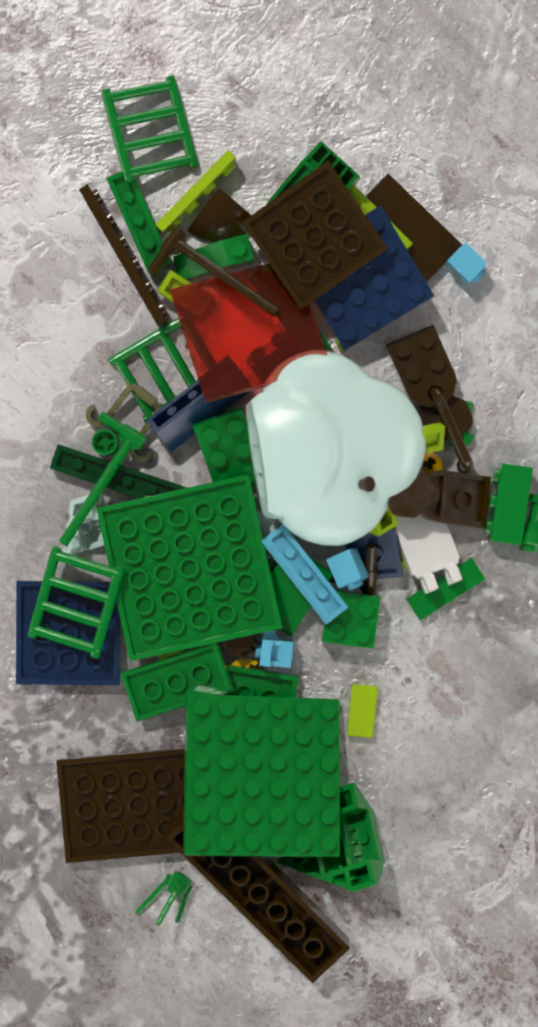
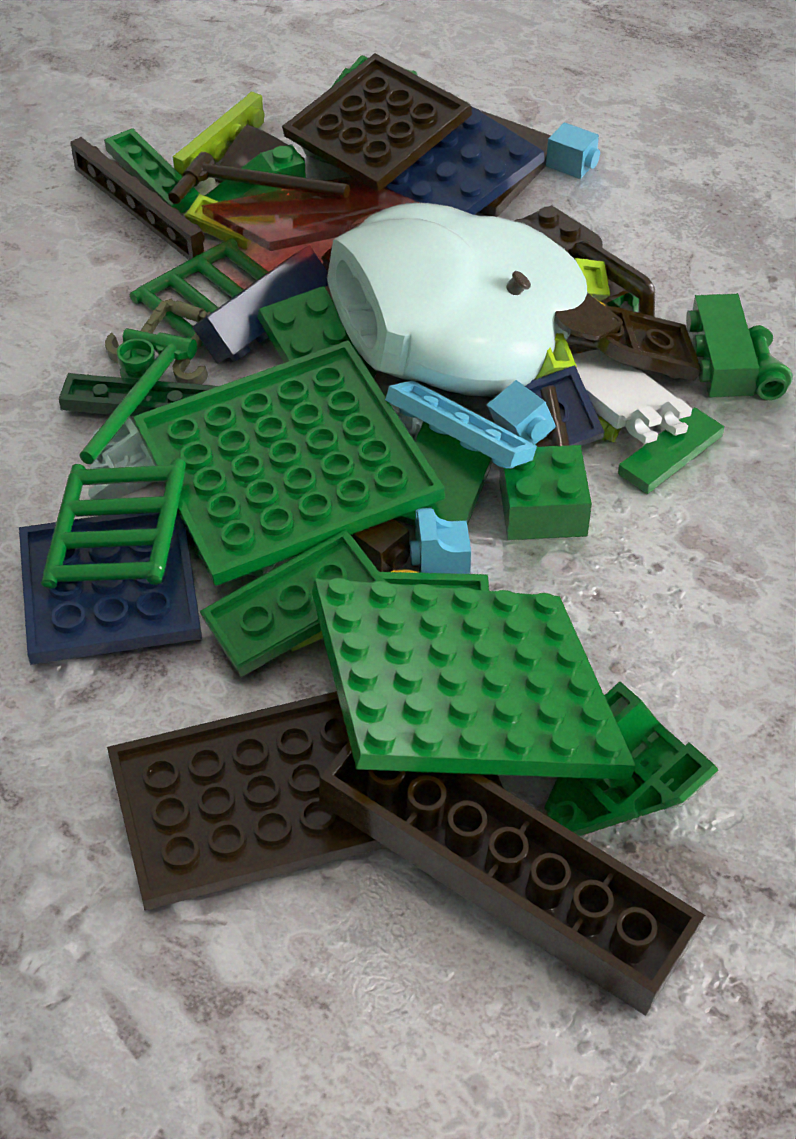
camera: 15 degrees left, 40 degrees down
green bar [101,75,199,183] -> none
green plant [135,870,193,926] -> none
lime tile [347,683,378,738] -> none

